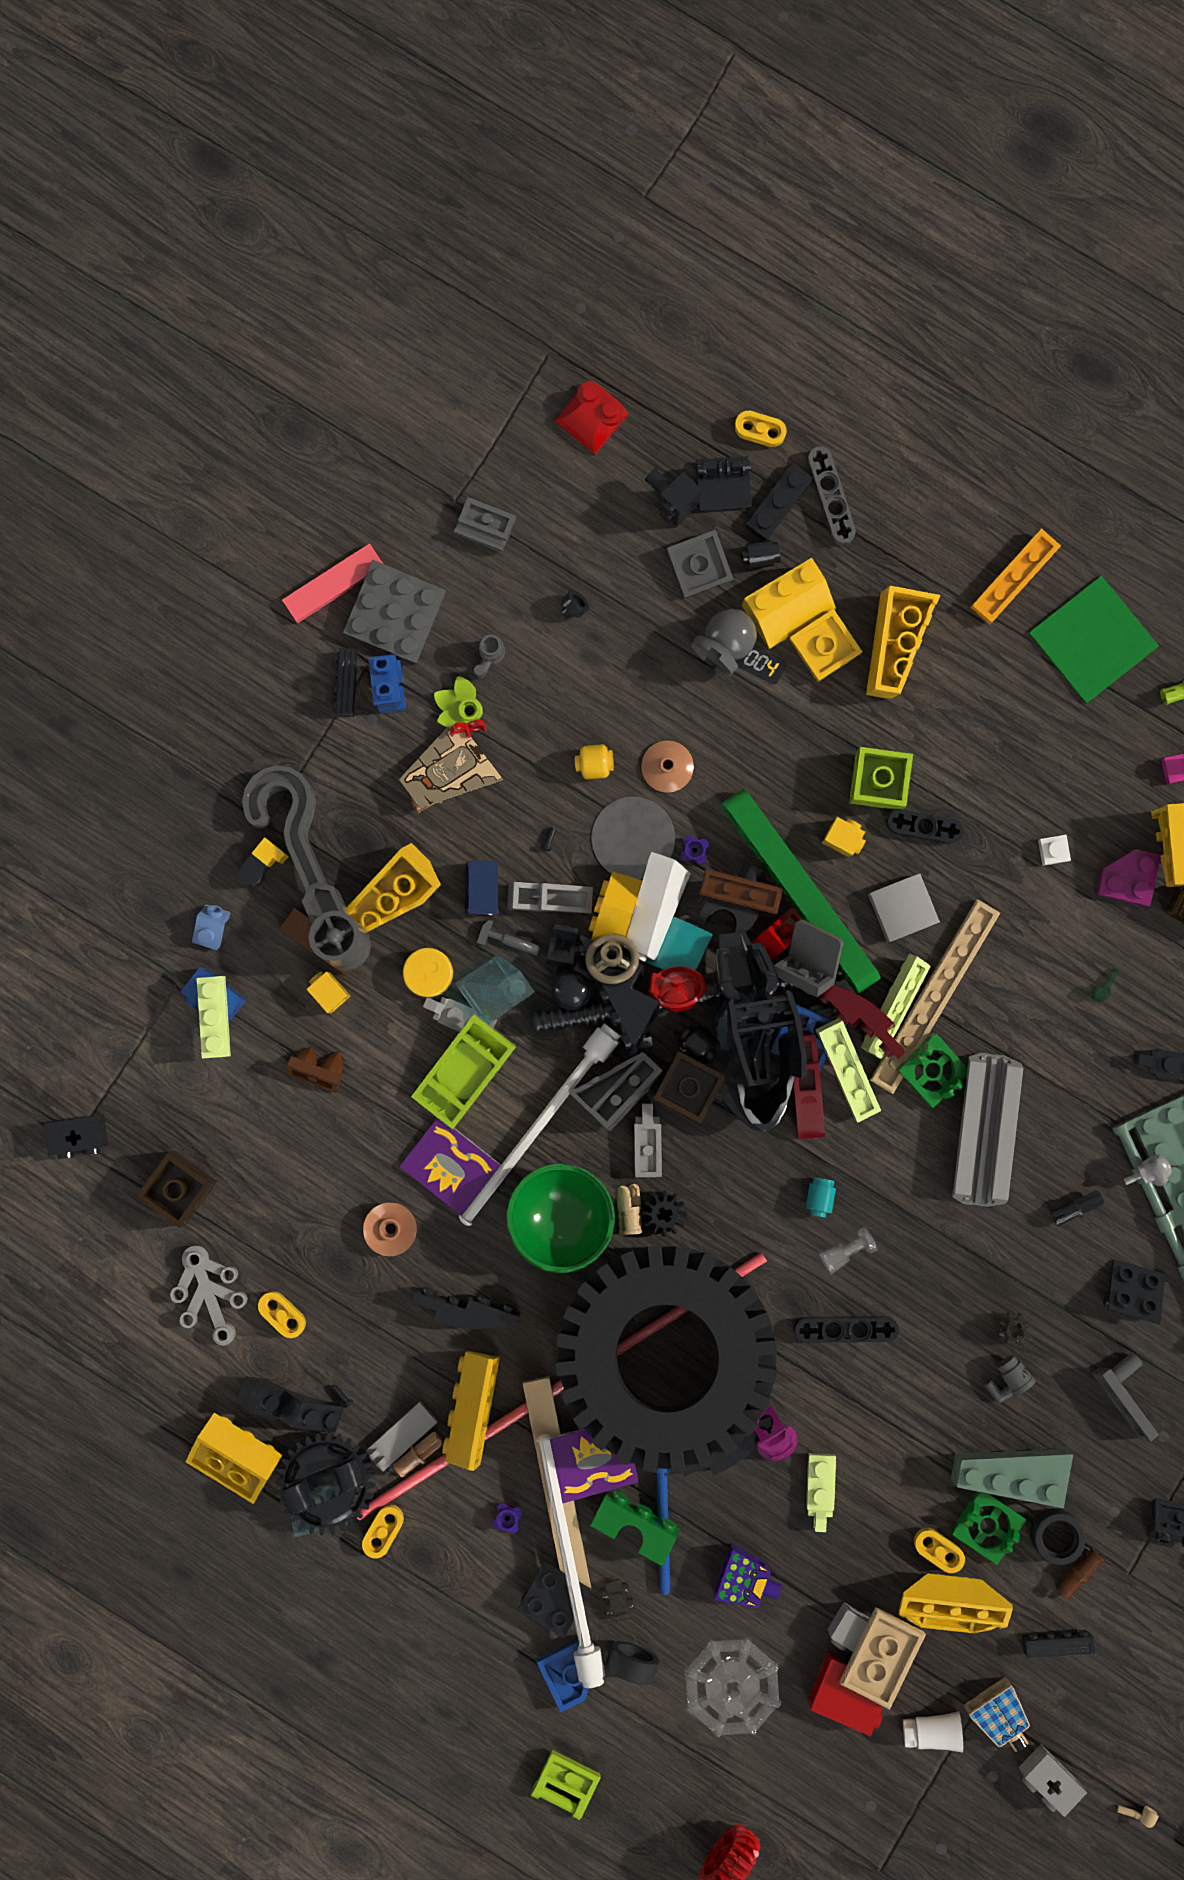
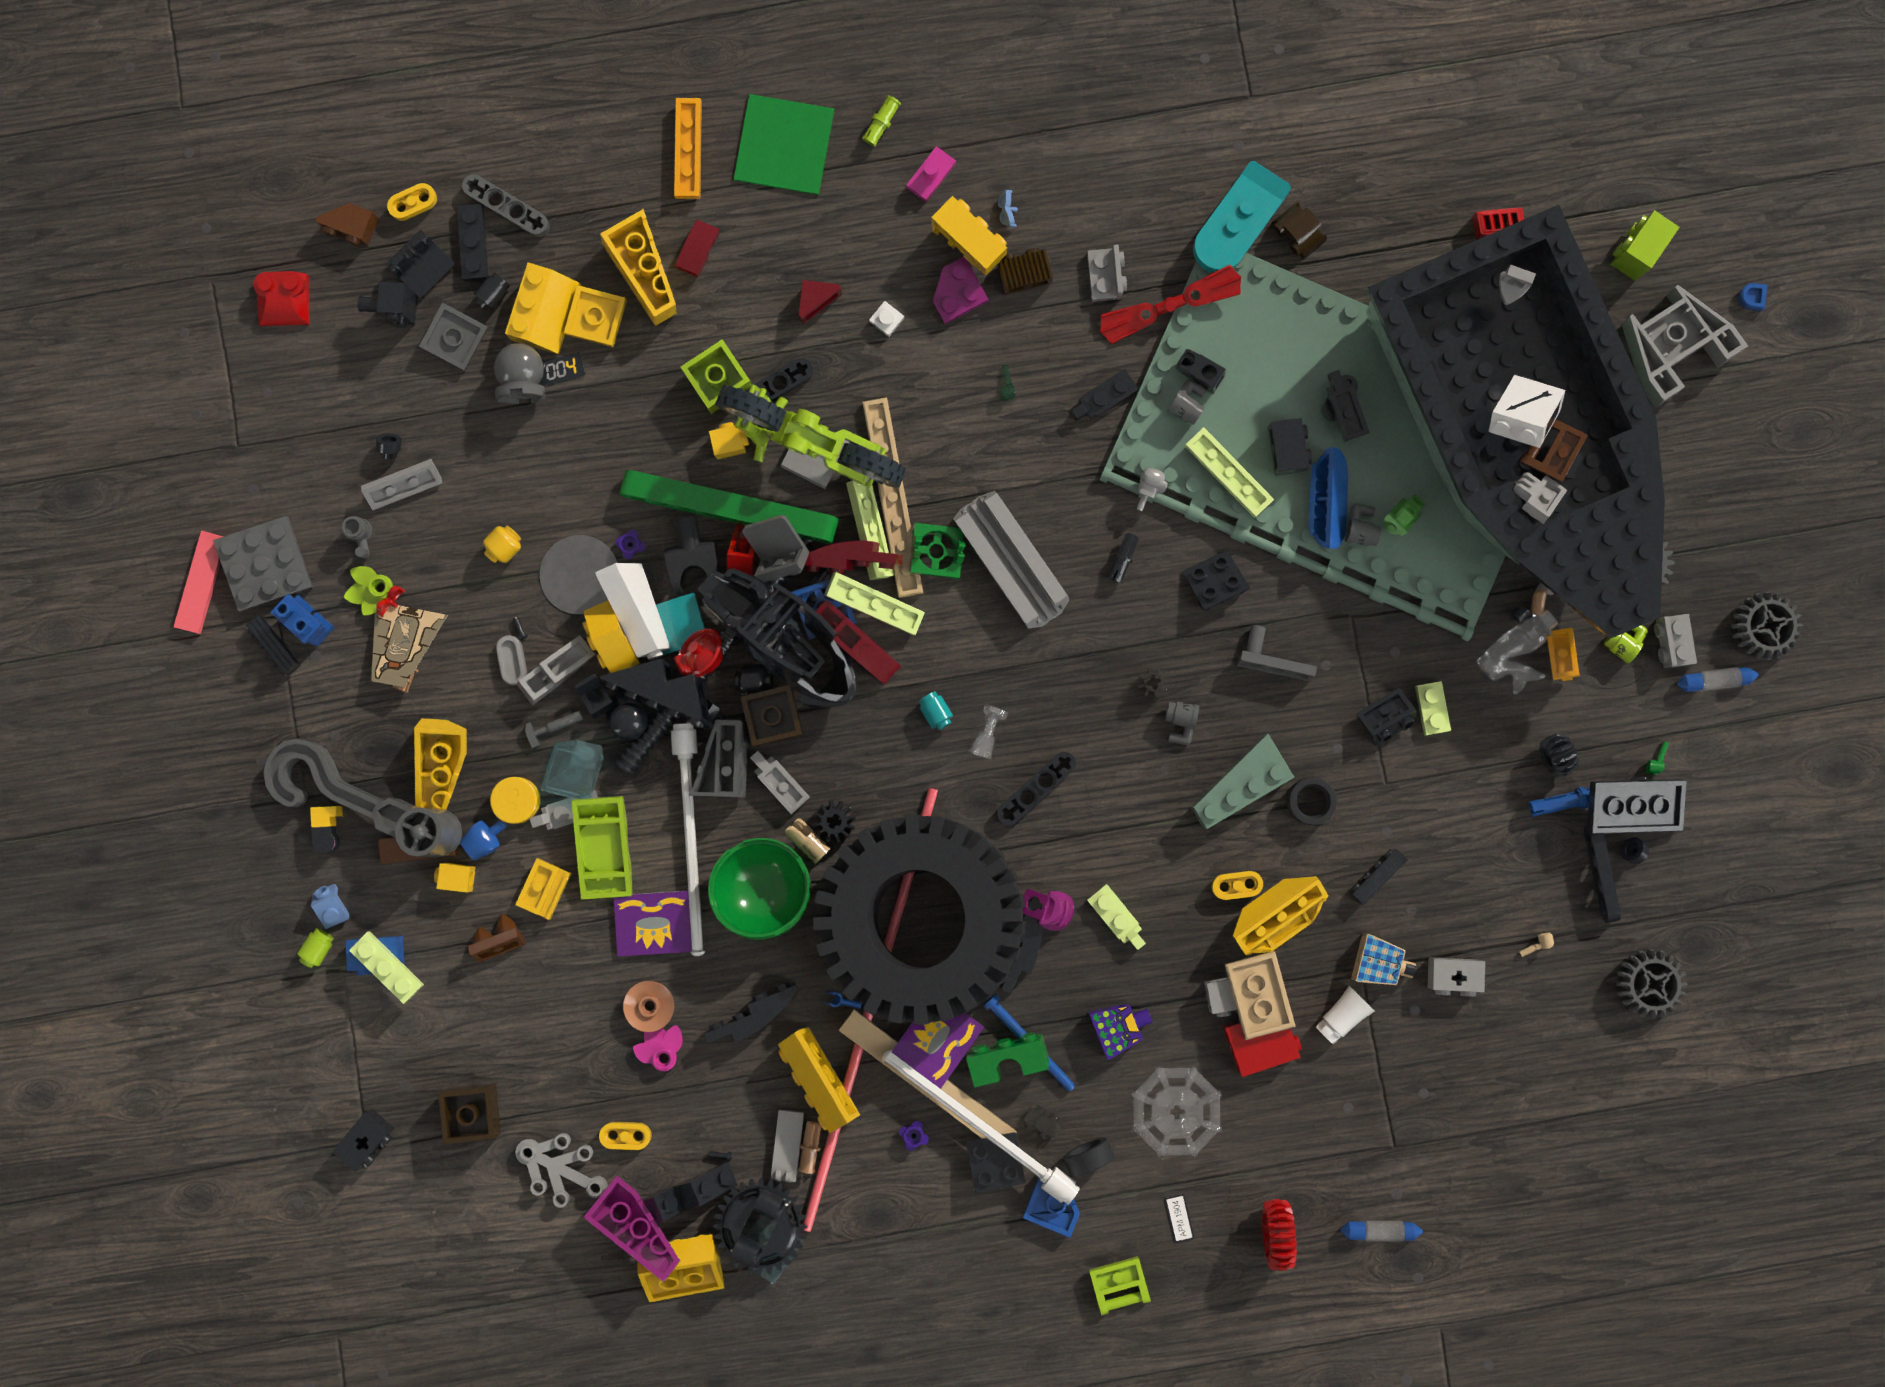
camera: 35 degrees left, 0 degrees up
yellow plate [362,1505,404,1558] -> none
dark grey plate [454,497,517,553] -> none
dark blue hinge [465,861,498,915] -> none
dark tan piece [586,934,639,984] -> none
nougat dish [641,741,694,793] -> none
reddish brown tile [699,869,783,915] -> none
green piece [951,1491,1026,1565] -> none
reddish brown pin [1056,1548,1105,1600] -> none
none -> lime brick [297,928,334,968]
none -> reddish brown slope [315,203,379,246]
none -> light grey plate [361,459,442,511]
none -> blue piece [460,820,507,861]
none -> light grey tile [496,635,527,686]
none -> yellow plate [515,858,571,920]
none -> magenta wedge [583,1176,680,1282]
none -> dark pink plate [633,1025,683,1071]
none -> dark red slope [675,220,720,277]
none -> piece [715,384,907,488]
none -> dark red slope [799,280,842,325]
none -> blue hand [824,991,861,1009]
none -> white sticker [1165,1194,1194,1243]

